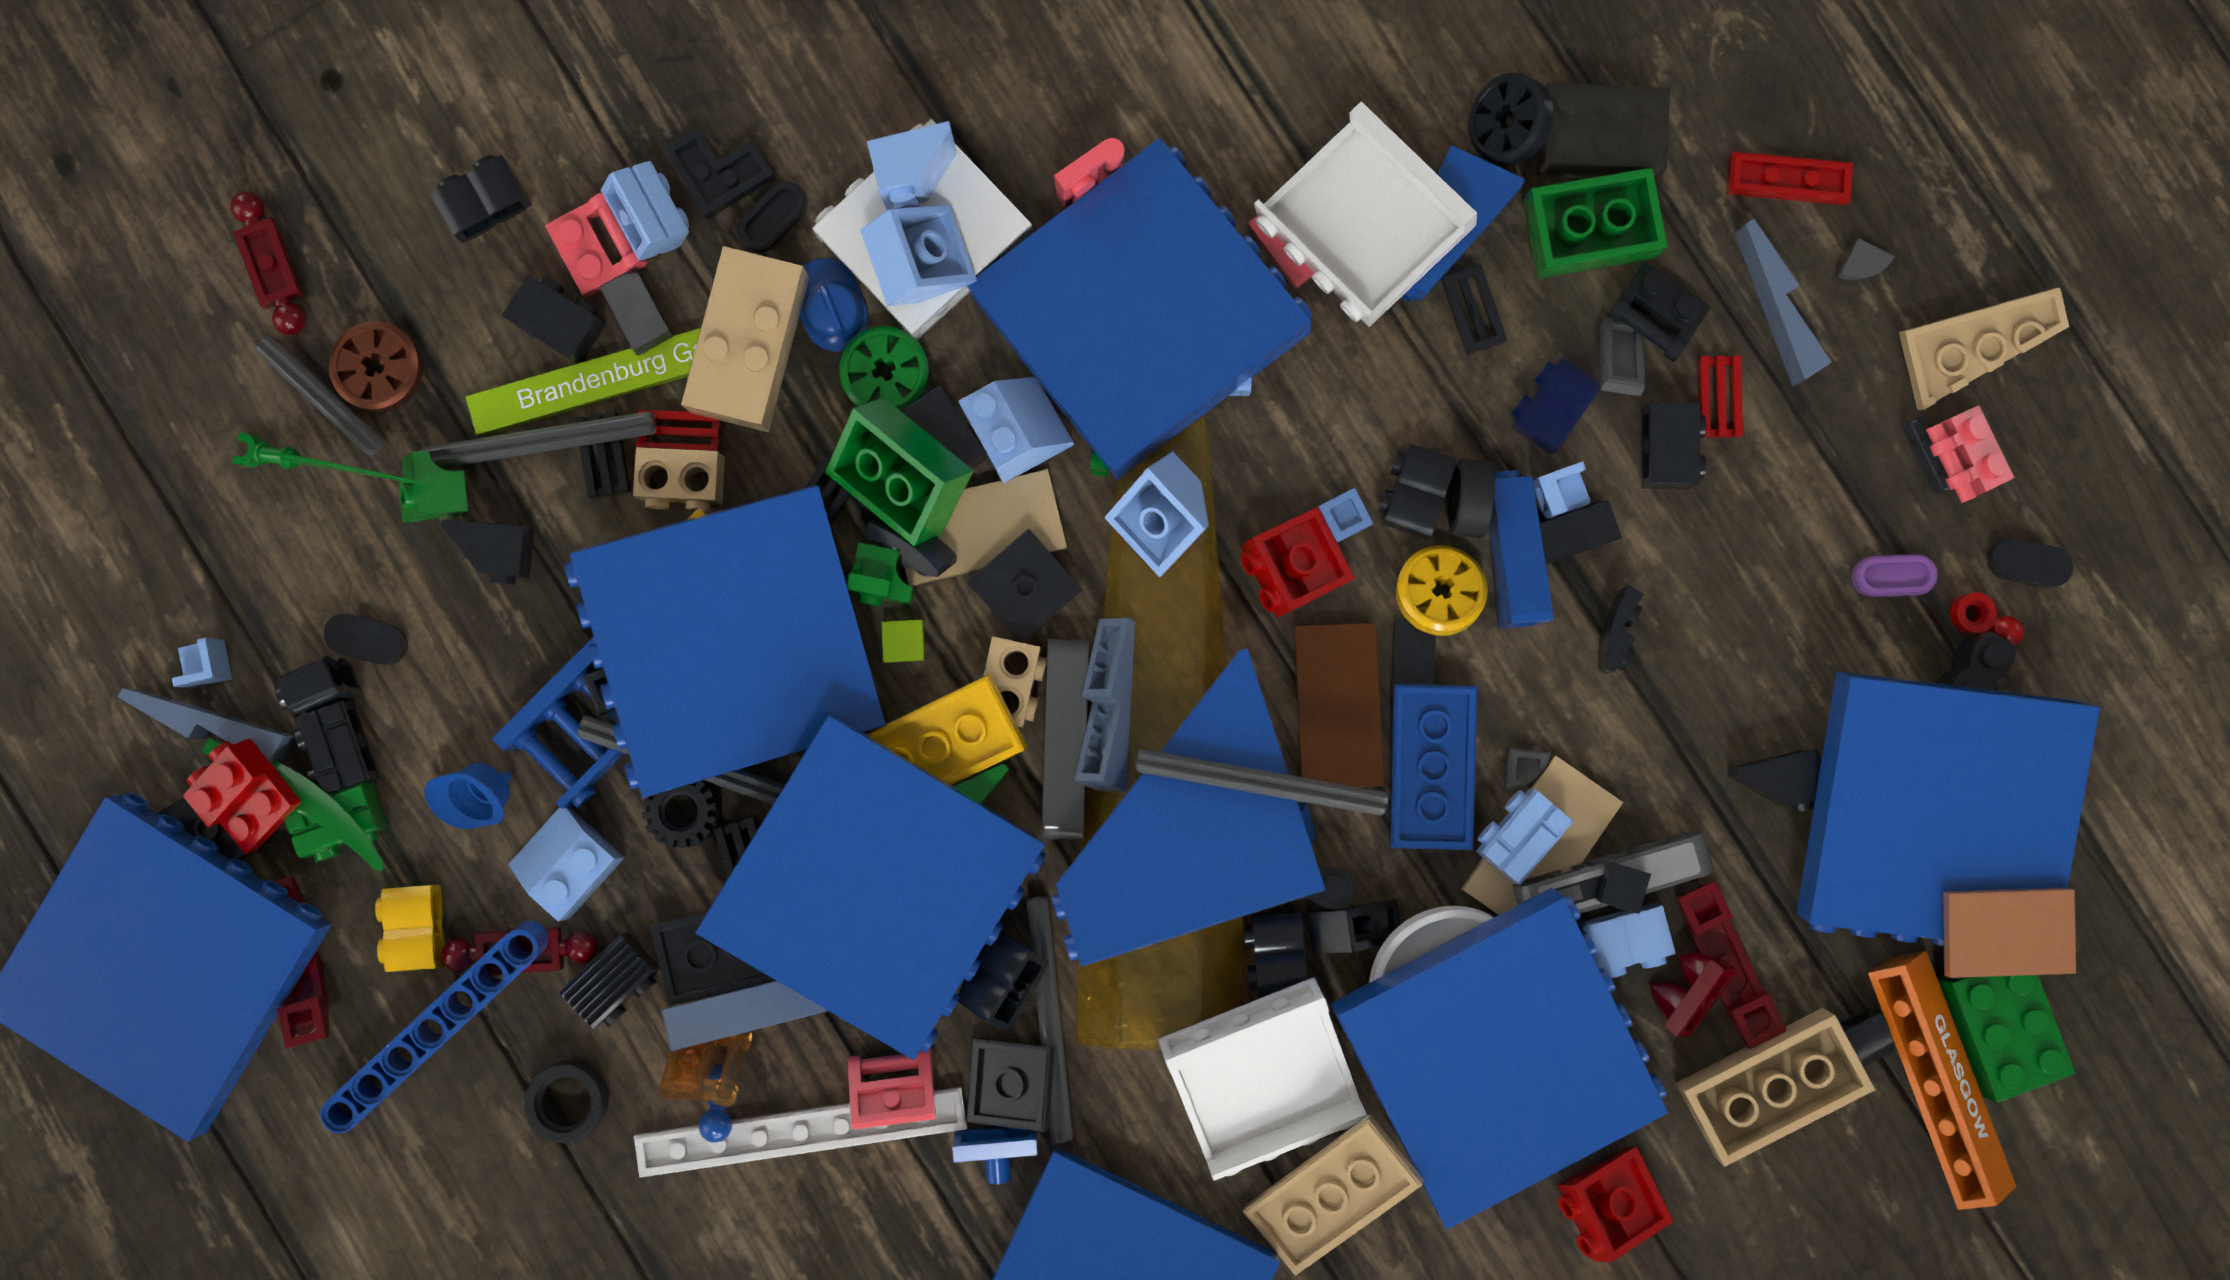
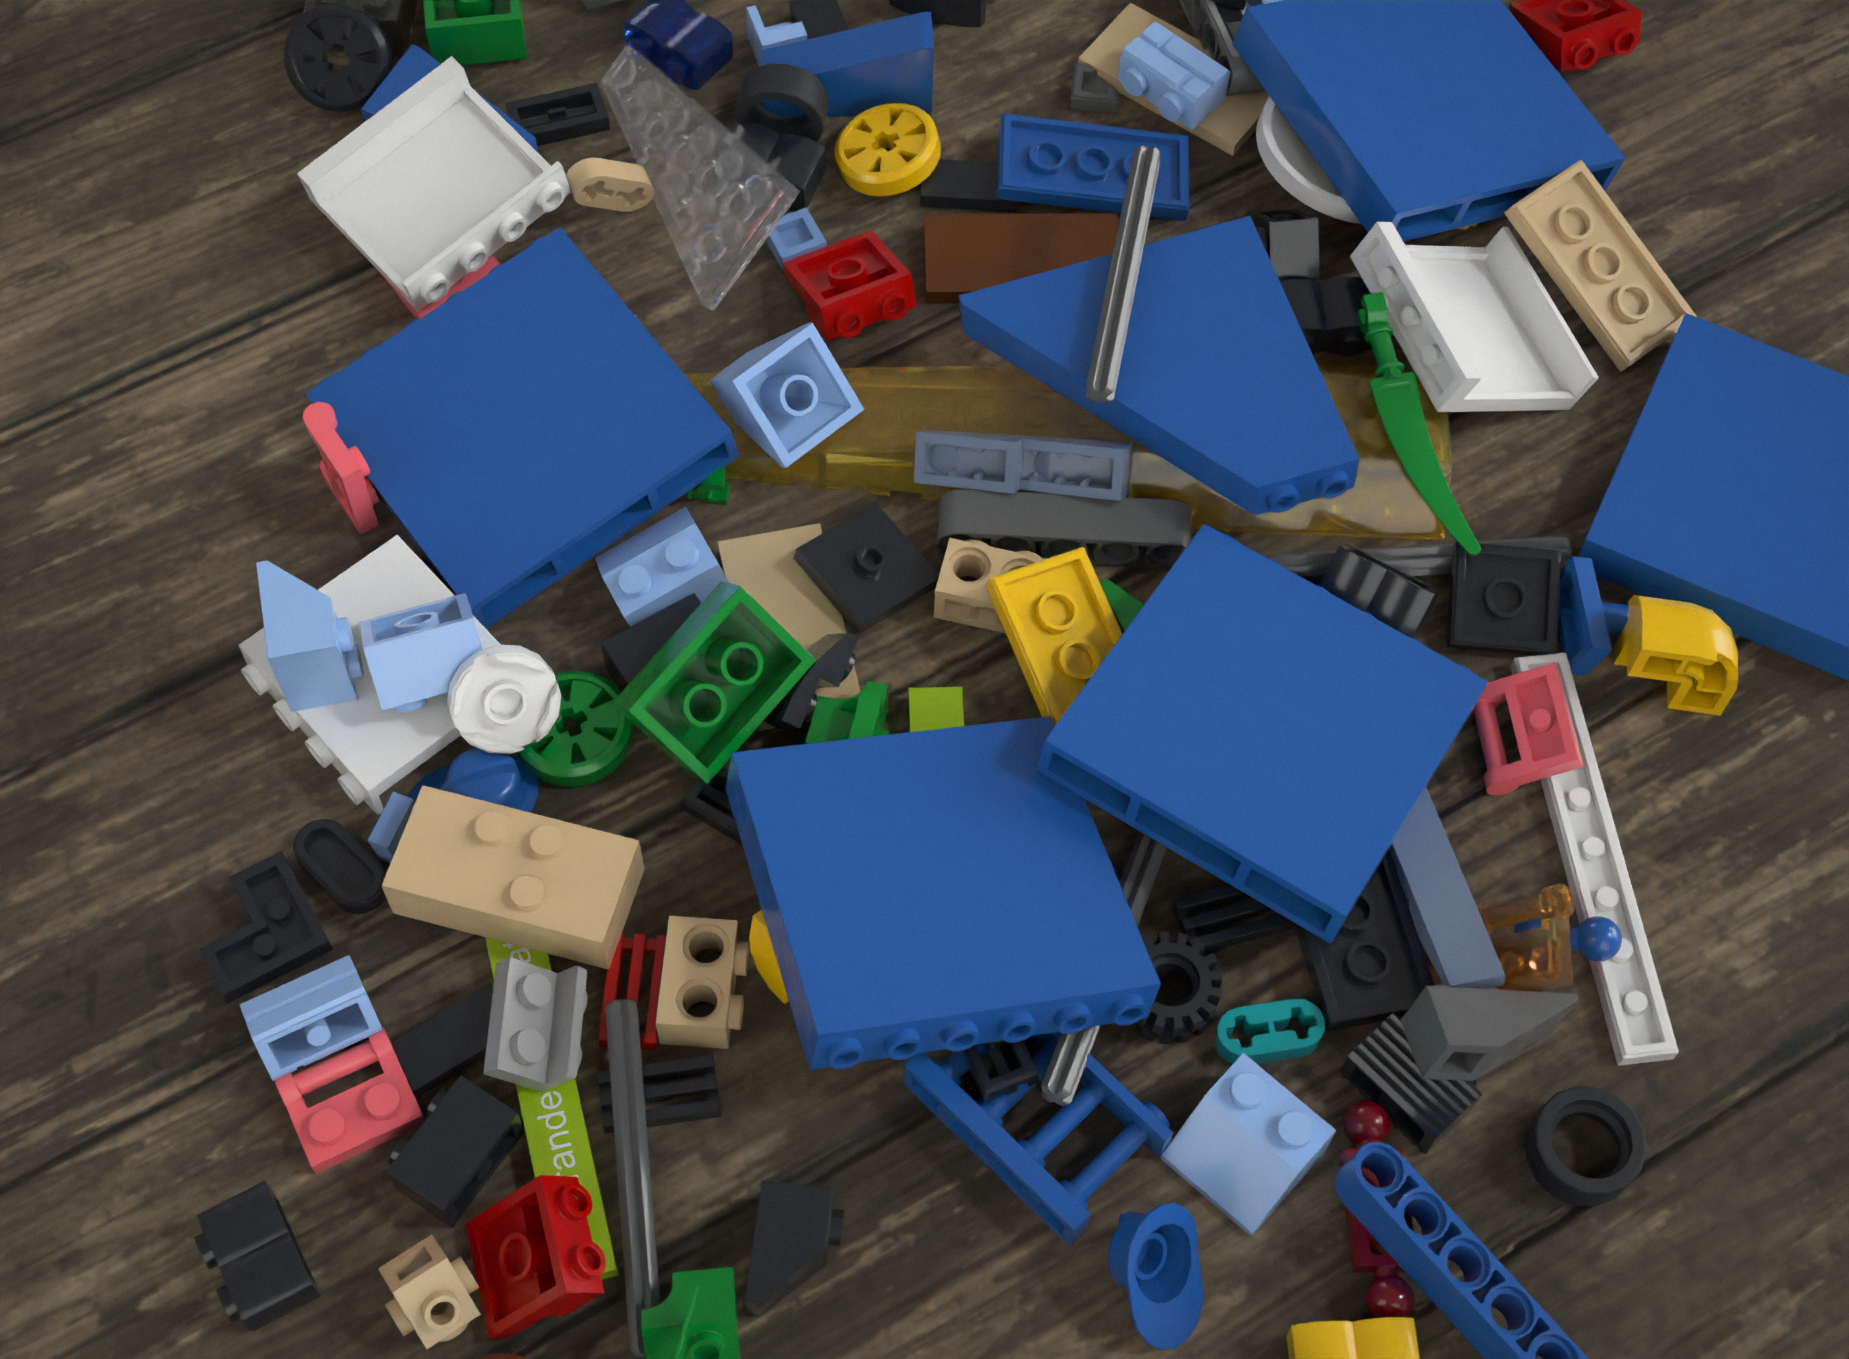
camera: 90 degrees left, 25 degrees down
none -> medium blue plate [367,791,415,863]
none -> tan brick [378,1234,481,1349]
none -> white tile [447,645,561,754]
none -> red plate [465,1175,606,1339]
none -> light grey bracket [483,957,588,1092]
none -> tan beam [566,158,654,212]
none -> clear wing [600,44,801,311]
none -> teal beam [1214,999,1325,1064]
none -> green sword [1356,292,1481,556]
none -> dark grey slope [1400,985,1579,1081]
none -> yellow brick [1614,595,1738,716]

